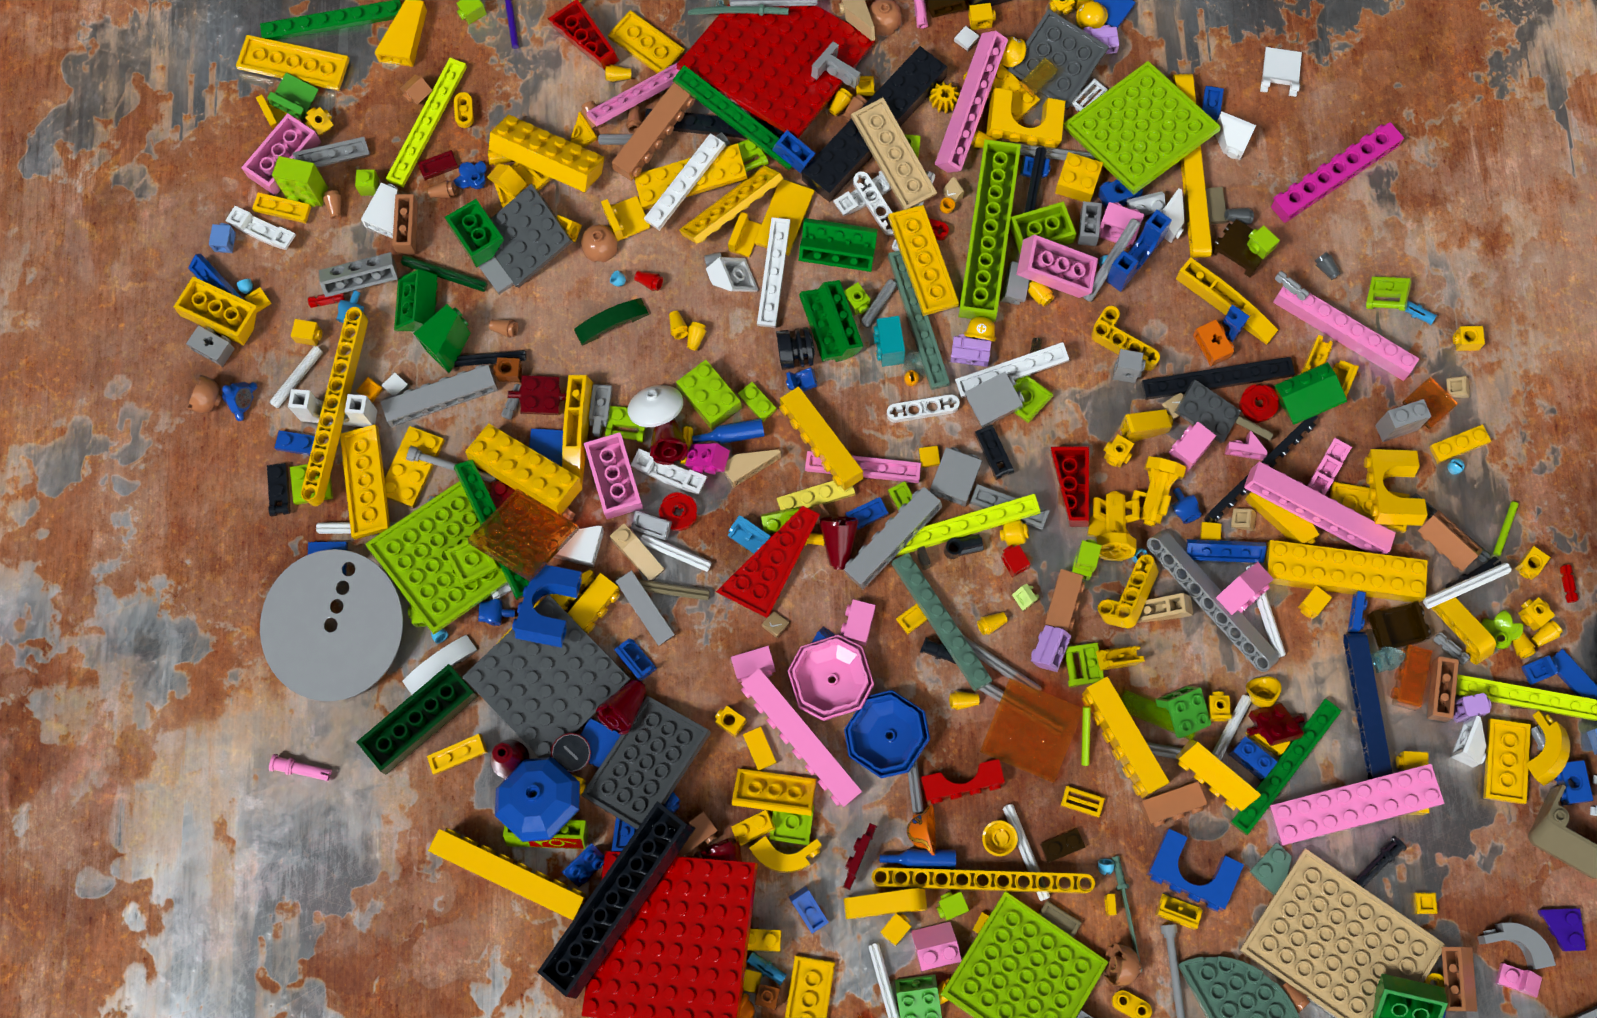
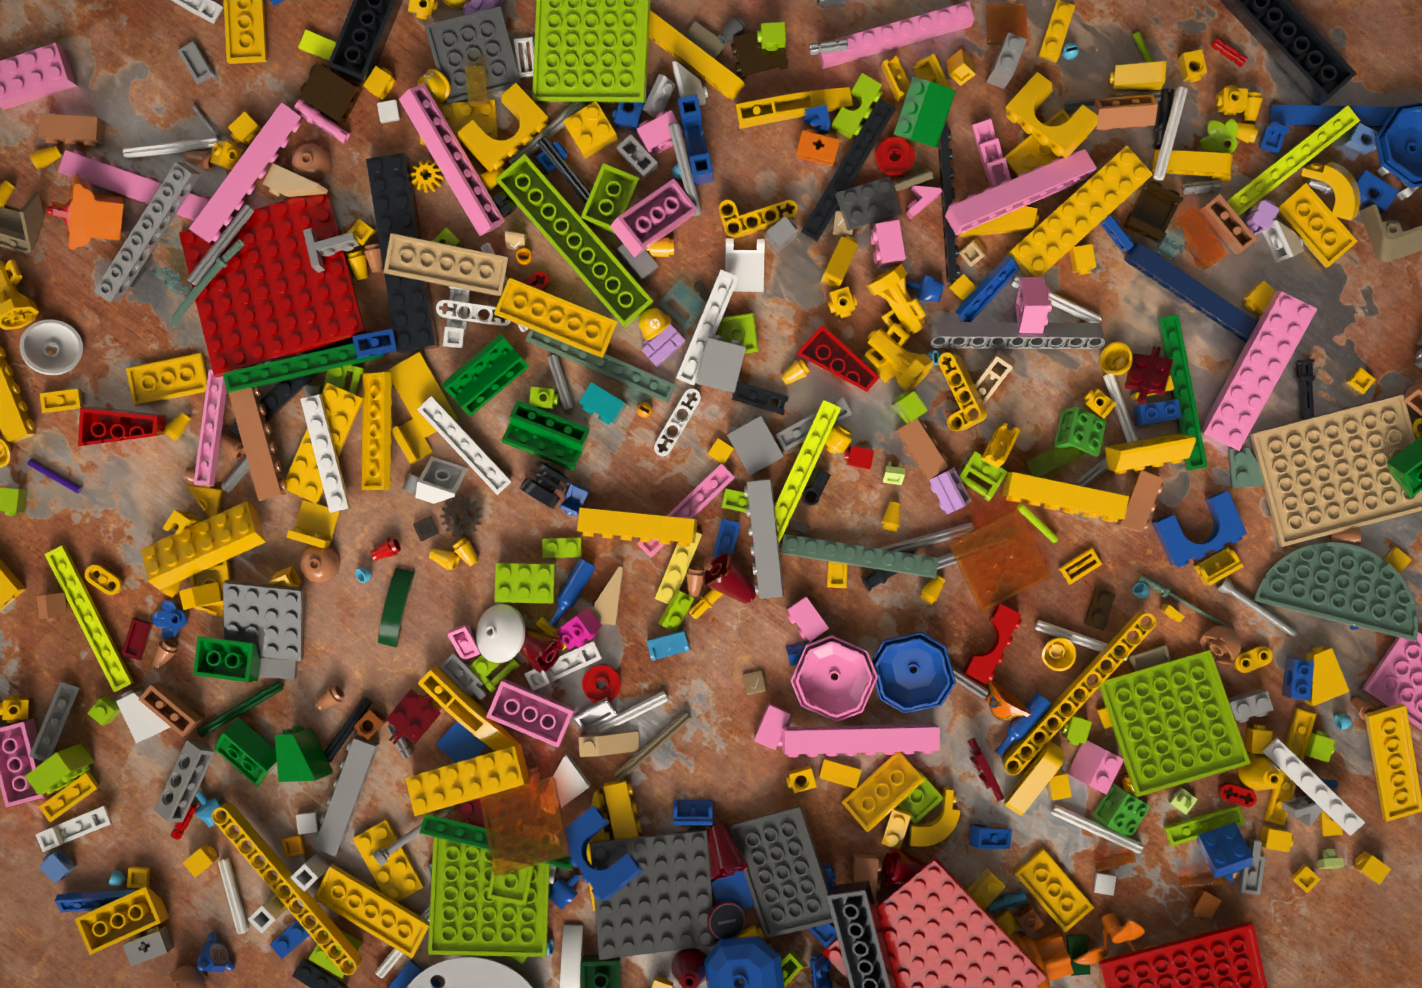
camera: 50 degrees left, 15 degrees up
nougat cone [323,190,341,219] -> none
light grey tile [616,570,675,646] -> none
red wing [716,506,820,618] -> none
none -> yellow hinge [163,510,203,535]
none -> clear smoke tile [413,516,439,542]
none -> clear smoke gear [440,495,483,537]
none -> bright pink slope [447,625,480,661]
none -> black wheel [492,191,516,218]
none -> clear light blue plate [657,279,706,332]
none -> white flag [725,238,765,292]
none -> yellow cone [780,359,810,385]
none -> lime arch [831,73,883,139]
none -> yellow panel [946,49,976,86]
none -> yellow slope [1109,61,1166,90]

